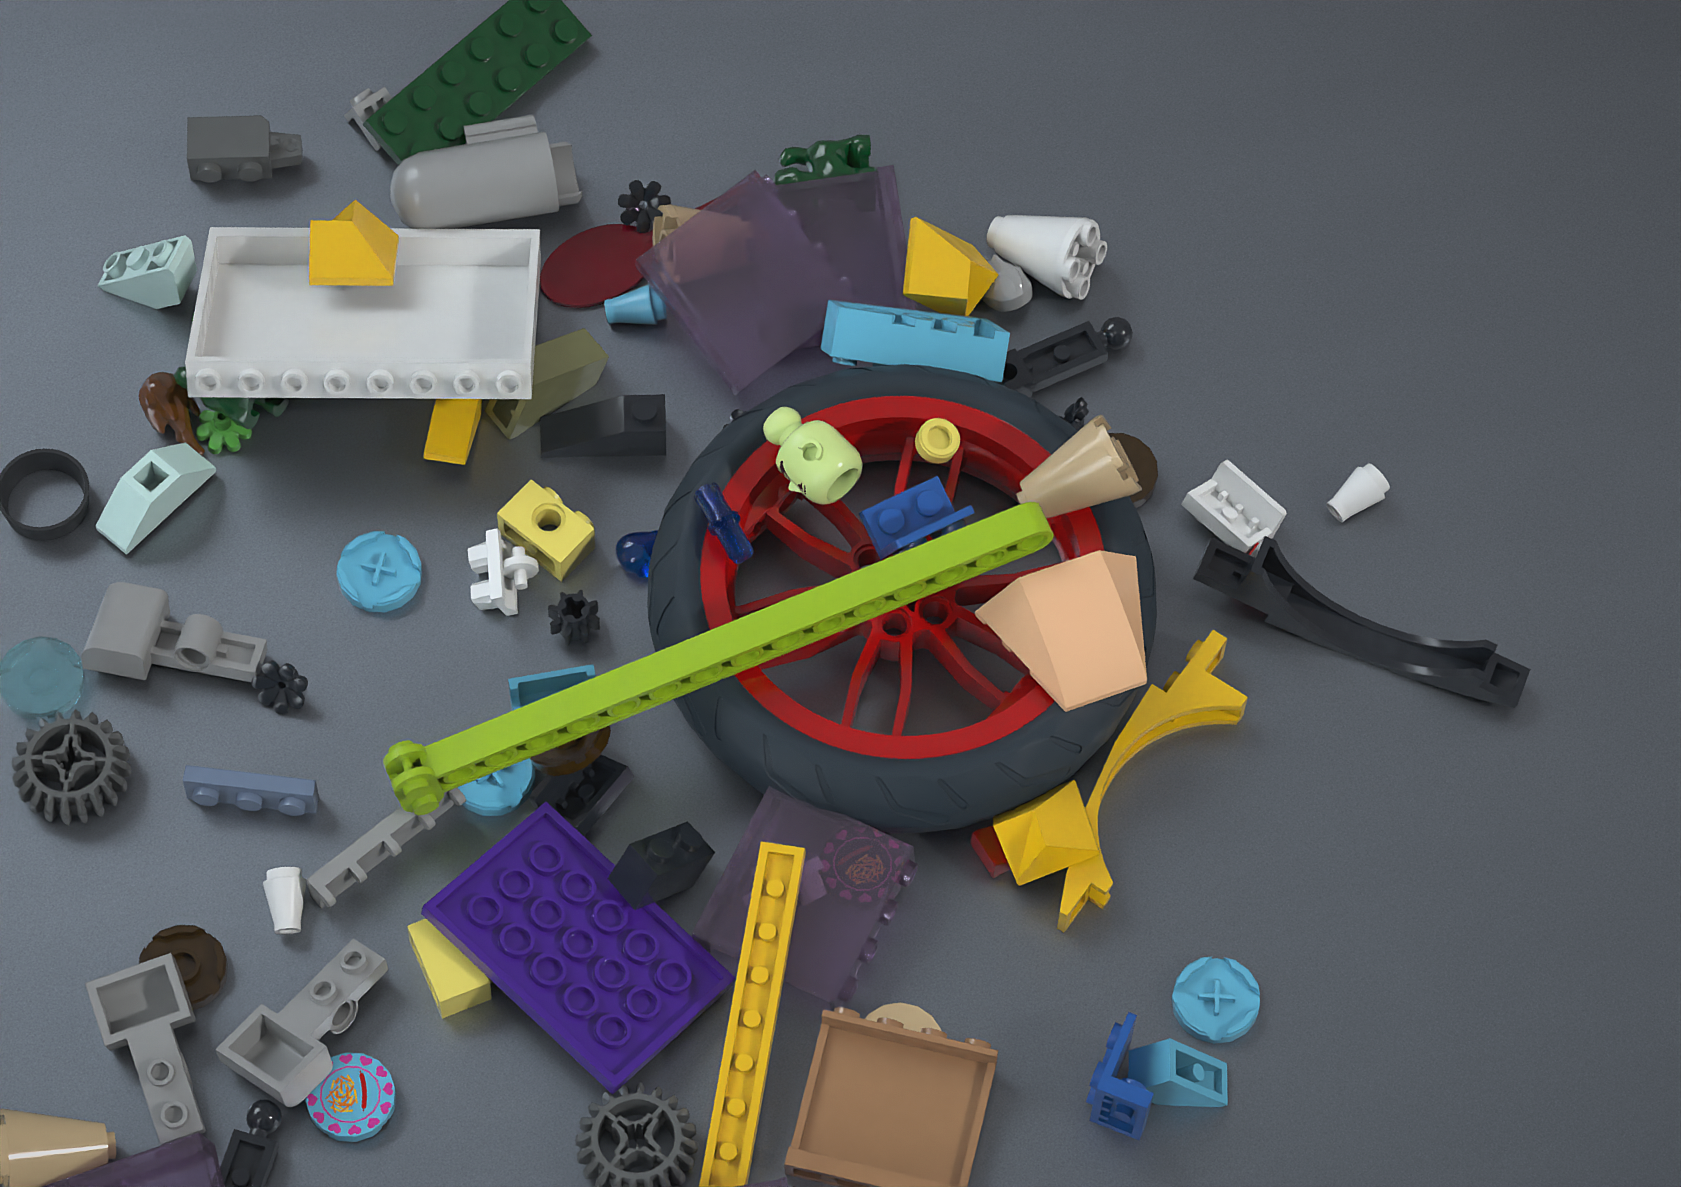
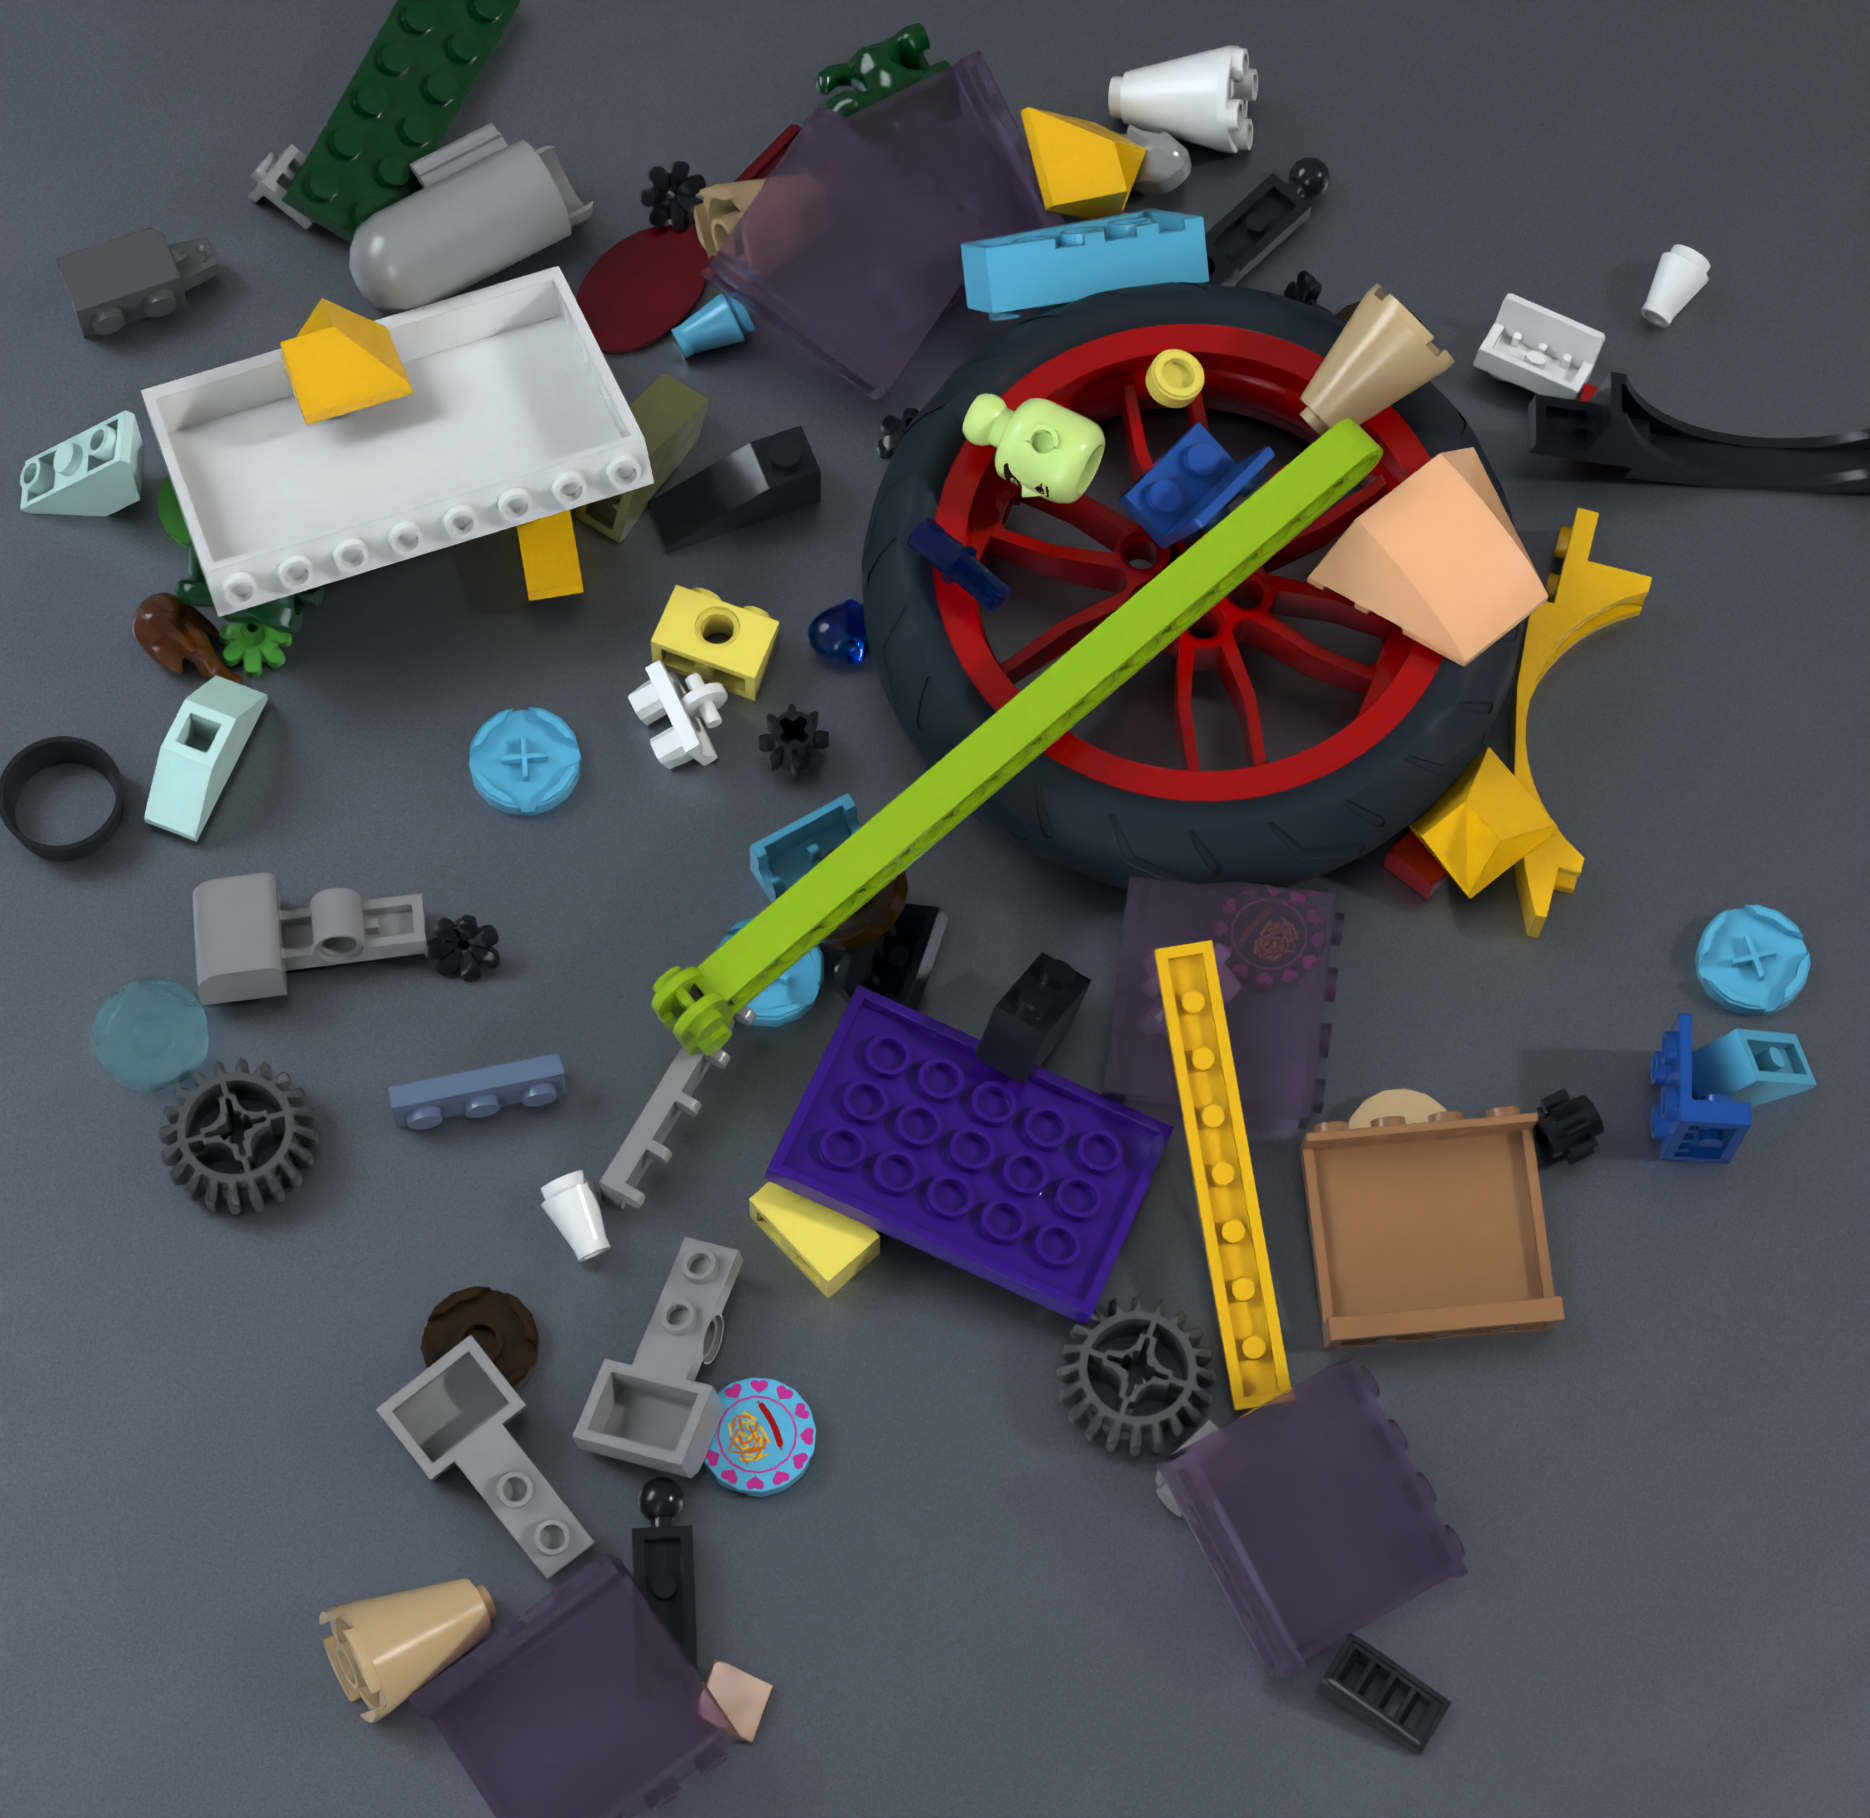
camera: 20 degrees left, 5 degrees up
none -> black gear [1533,1088,1604,1165]

